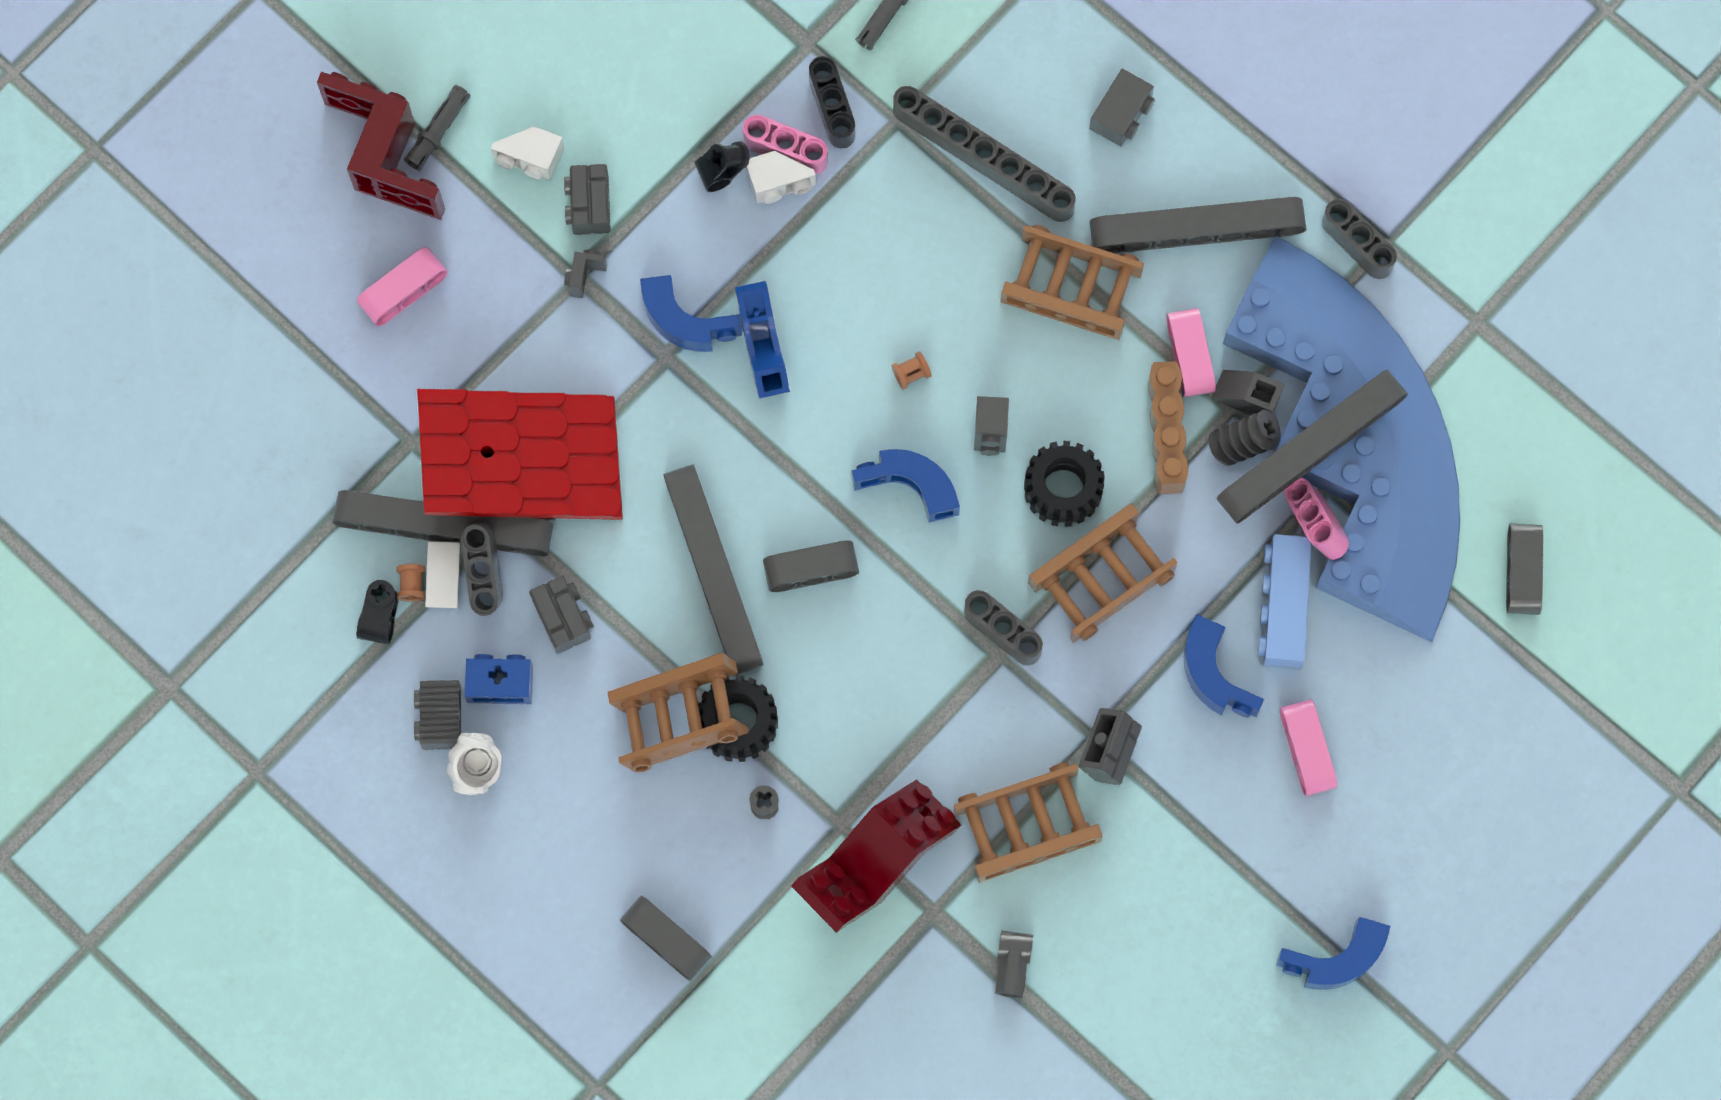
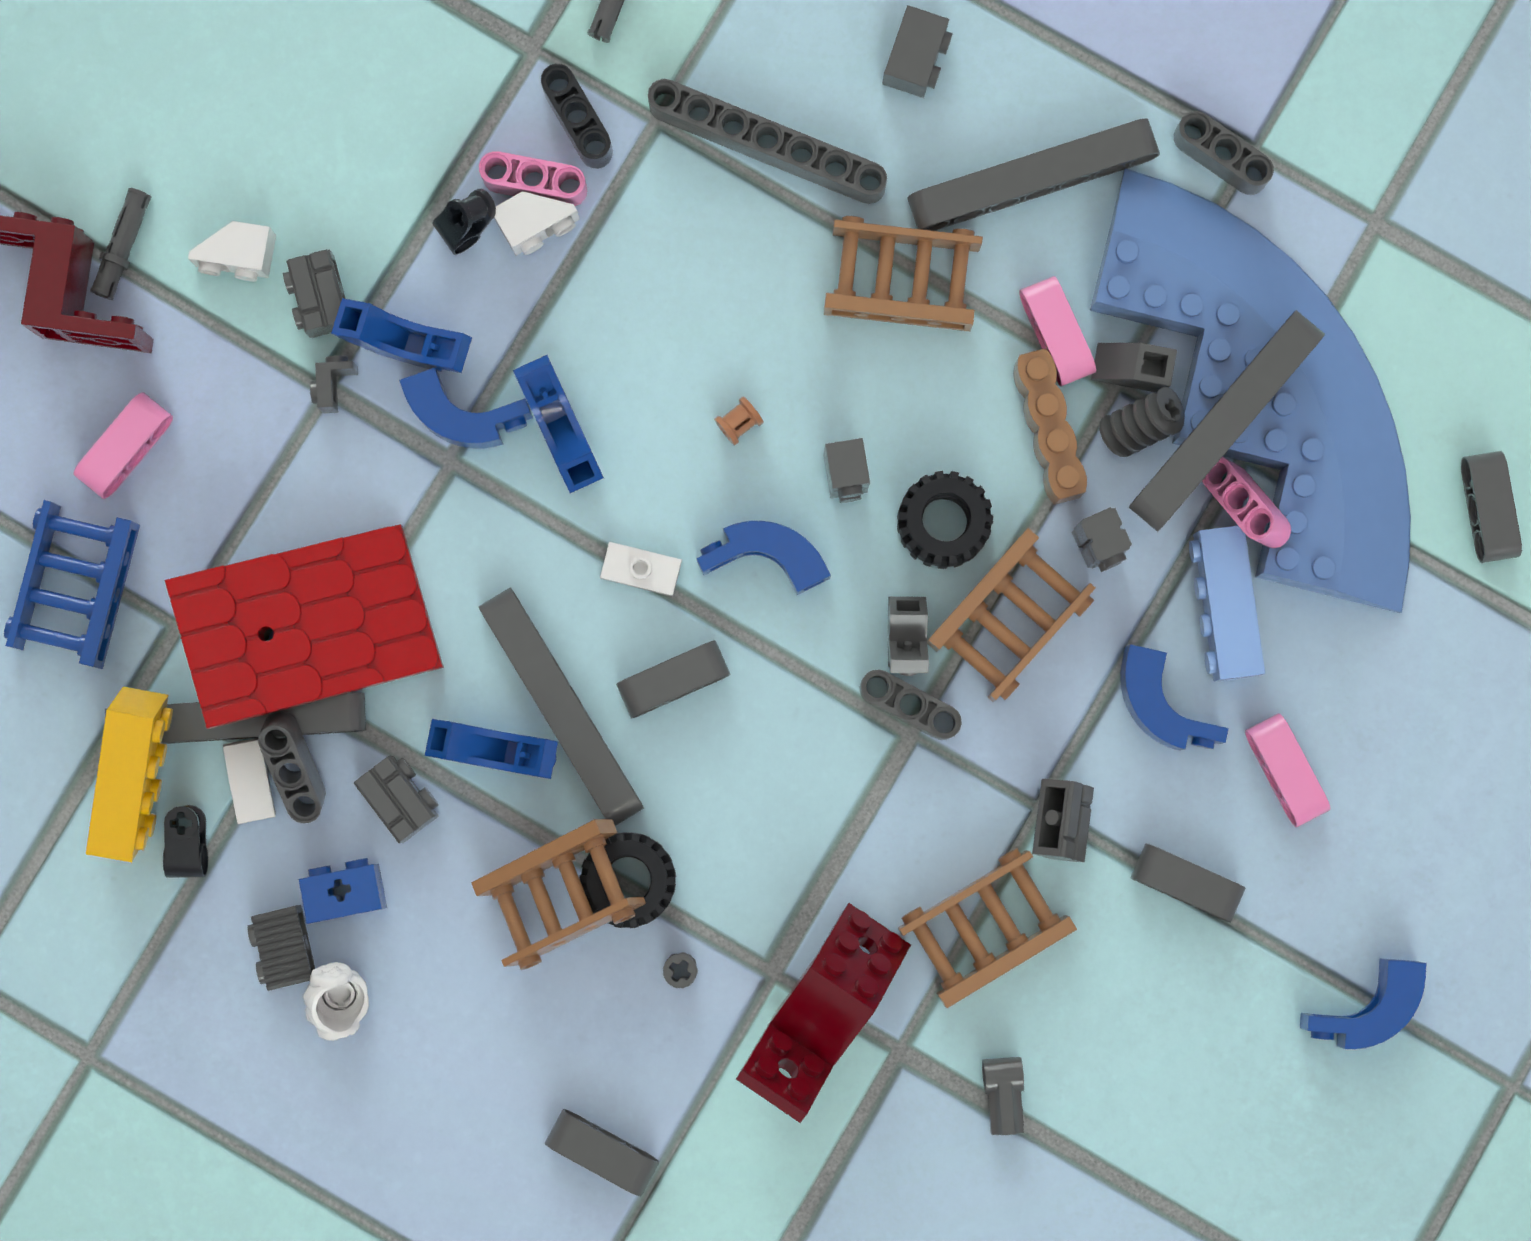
camera: 15 degrees left, 10 degrees up
nougat bush [396,564,426,602] -> none
none -> blue fence [4,500,140,669]
none -> yellow brick [86,686,173,863]
none -> blue arch [331,298,472,373]
none -> blue arch [425,719,558,779]
none -> white plate [600,542,682,597]
none -> dark grey brick [888,597,929,676]
none -> dark grey brick [1072,507,1132,572]
none -> dark grey beam [1130,843,1246,923]

